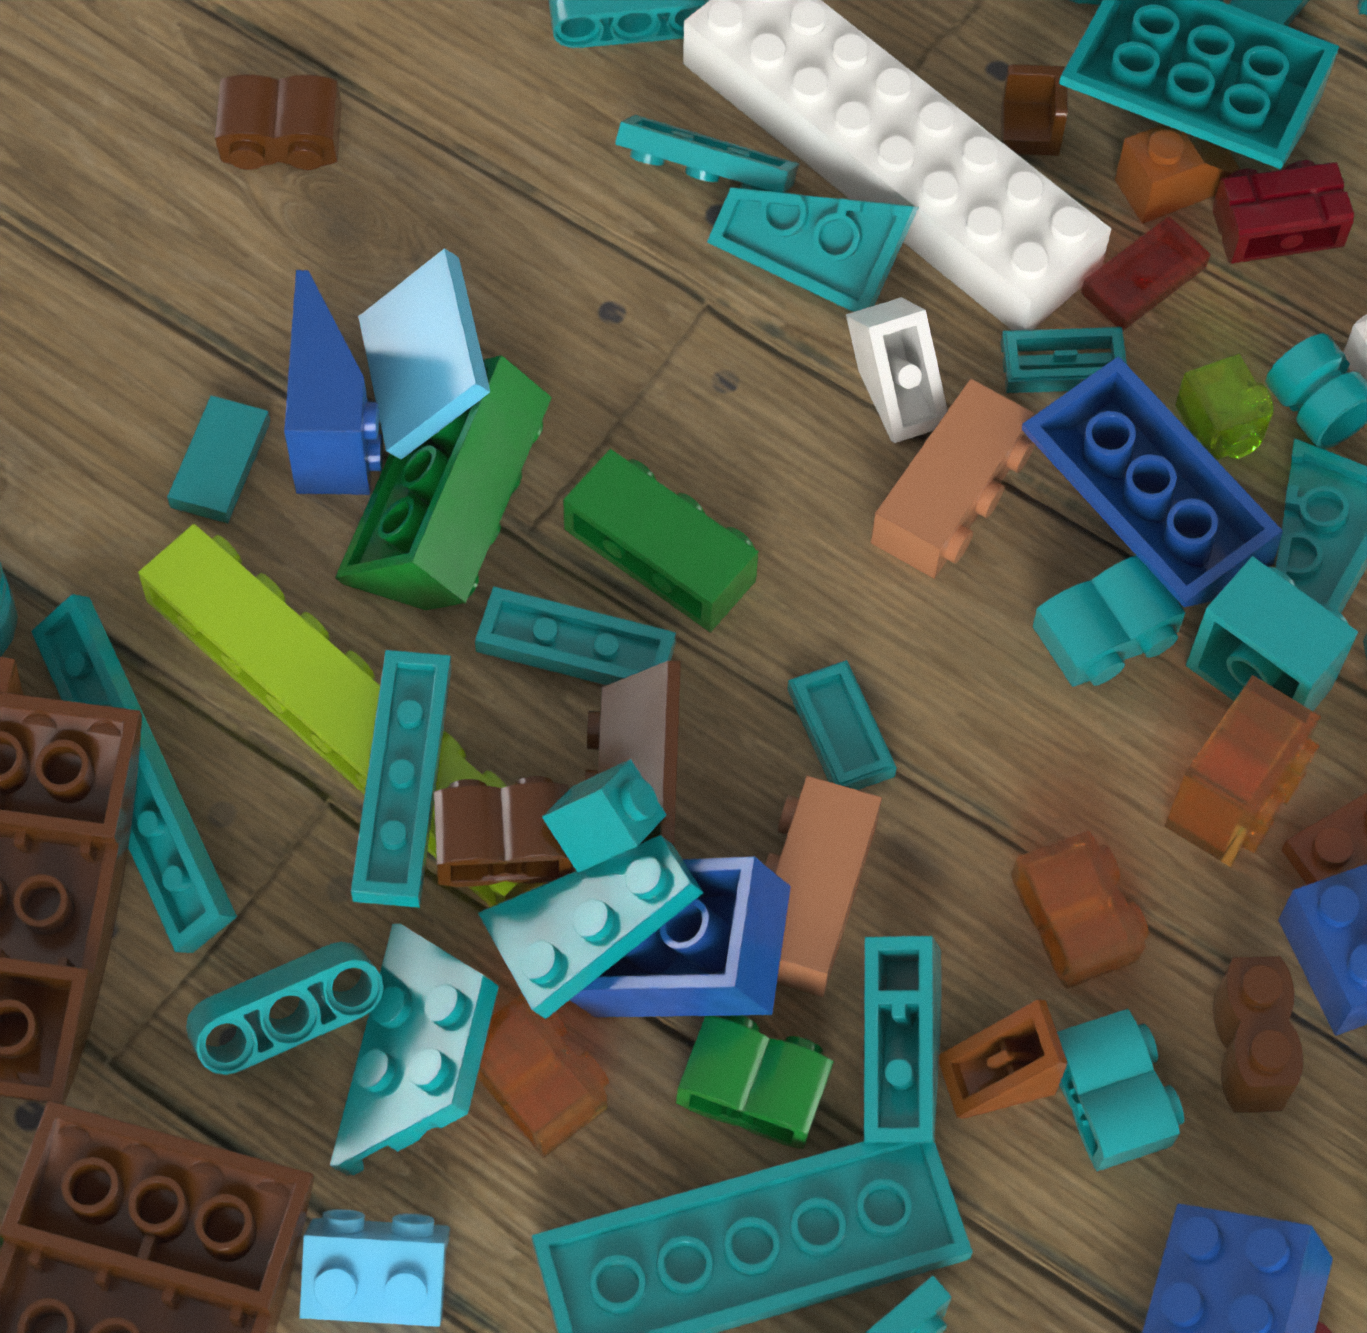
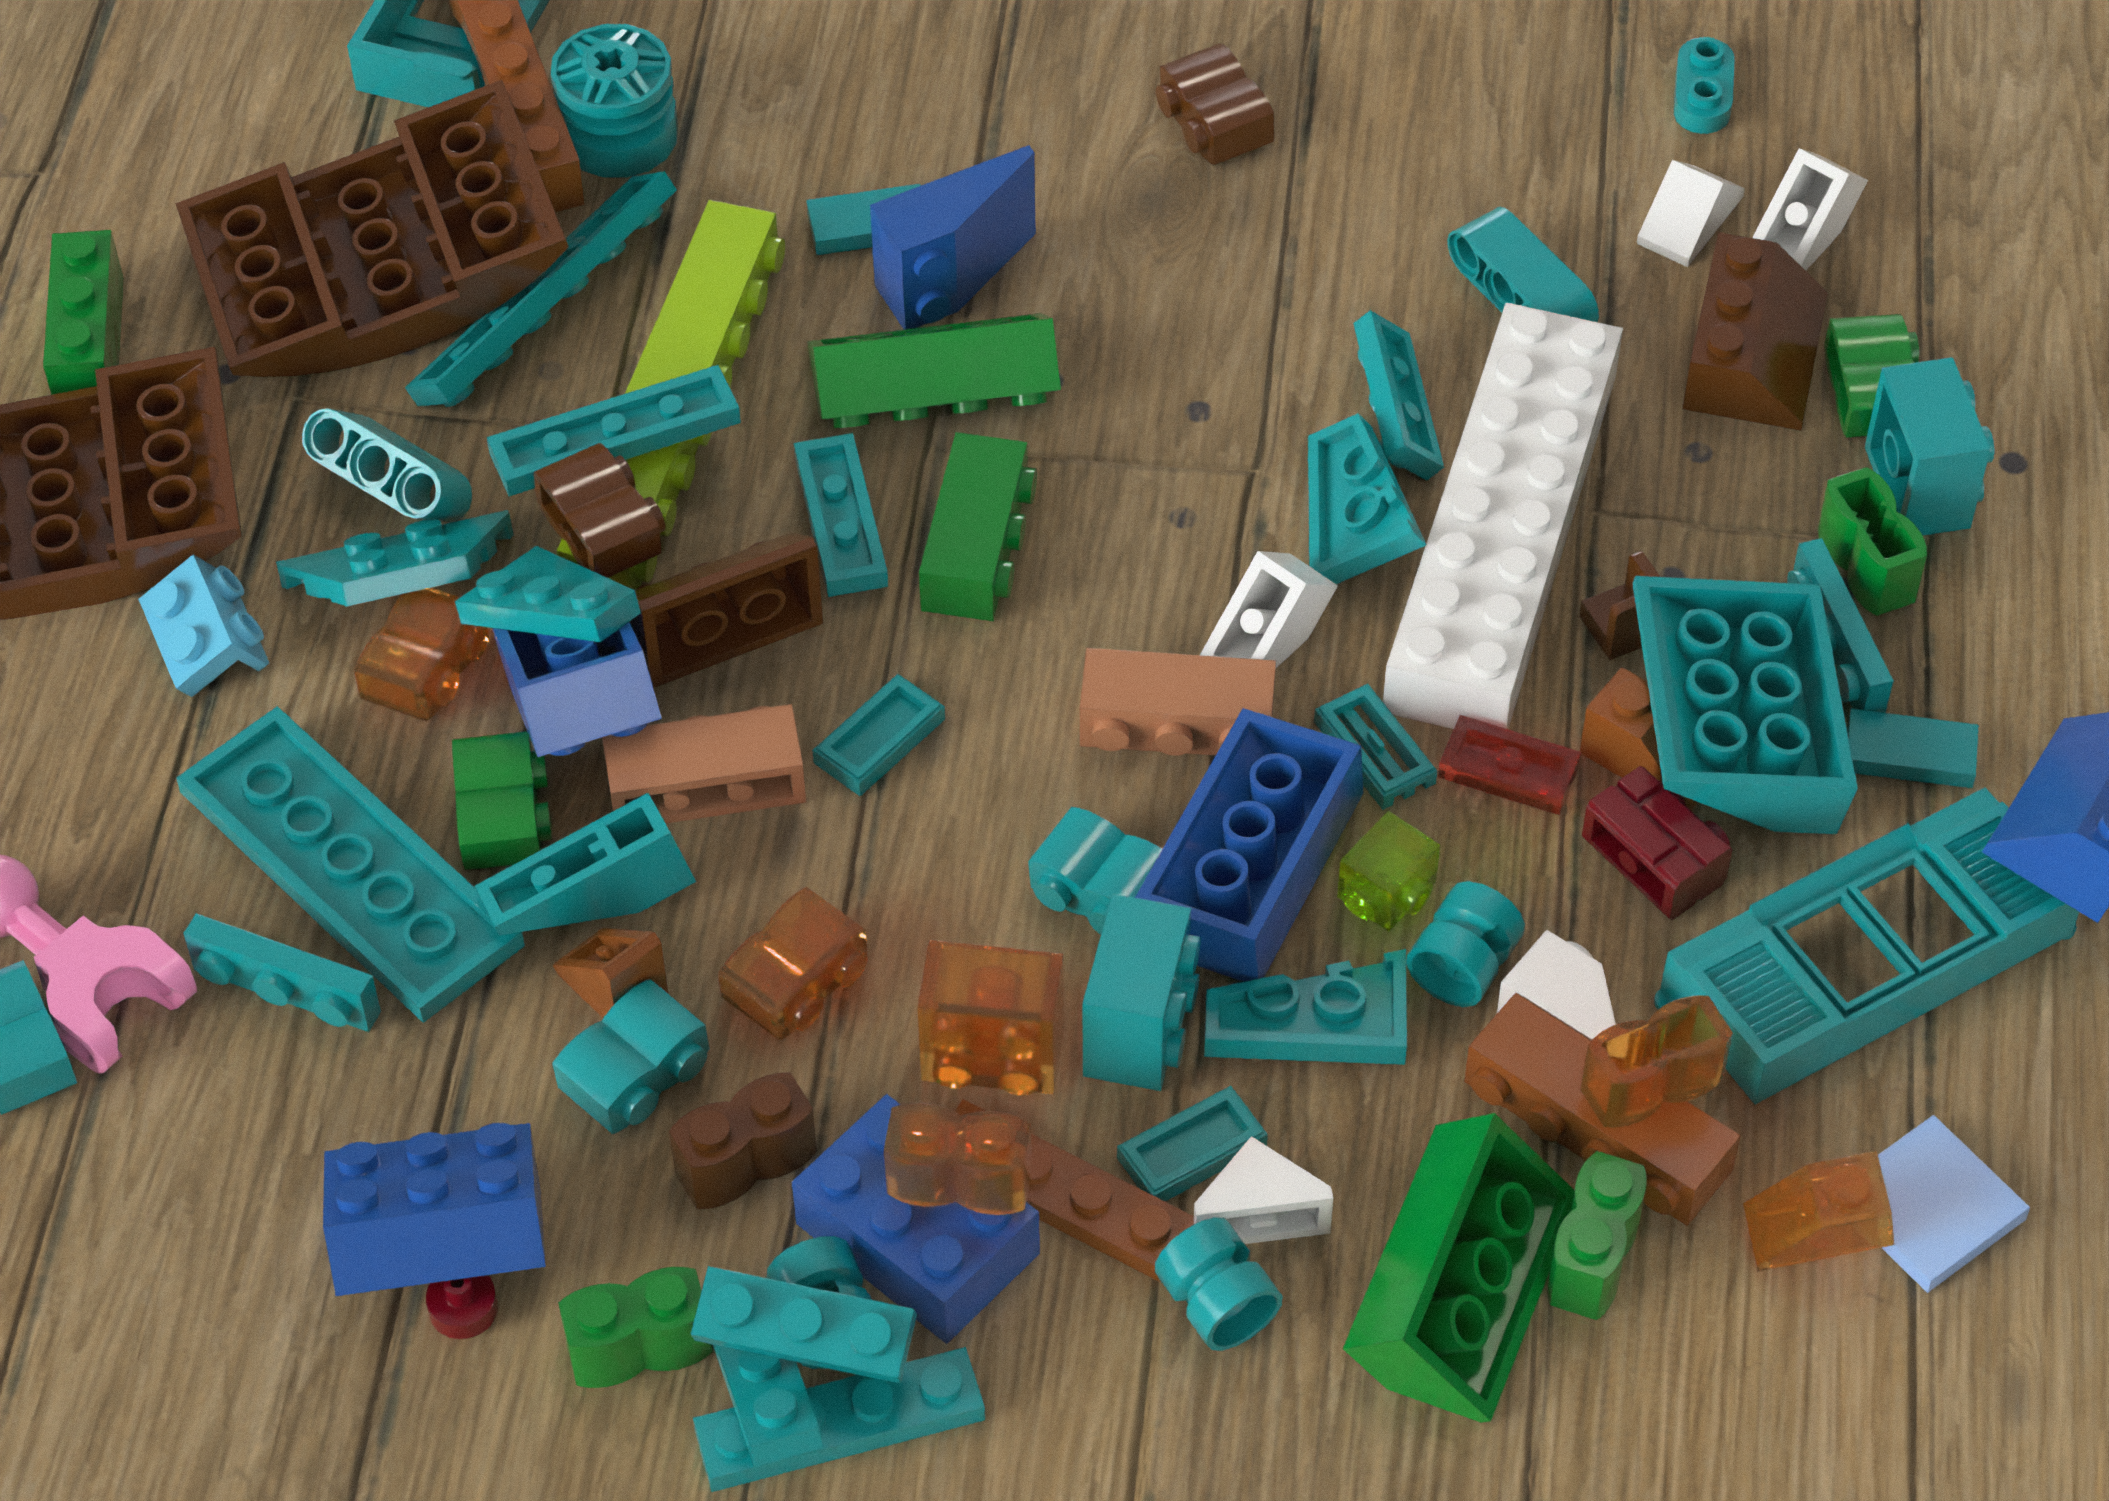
camera: 65 degrees right, 10 degrees down
medium azure tile [358,248,490,459] -> none
teal brick [542,759,666,873] -> none

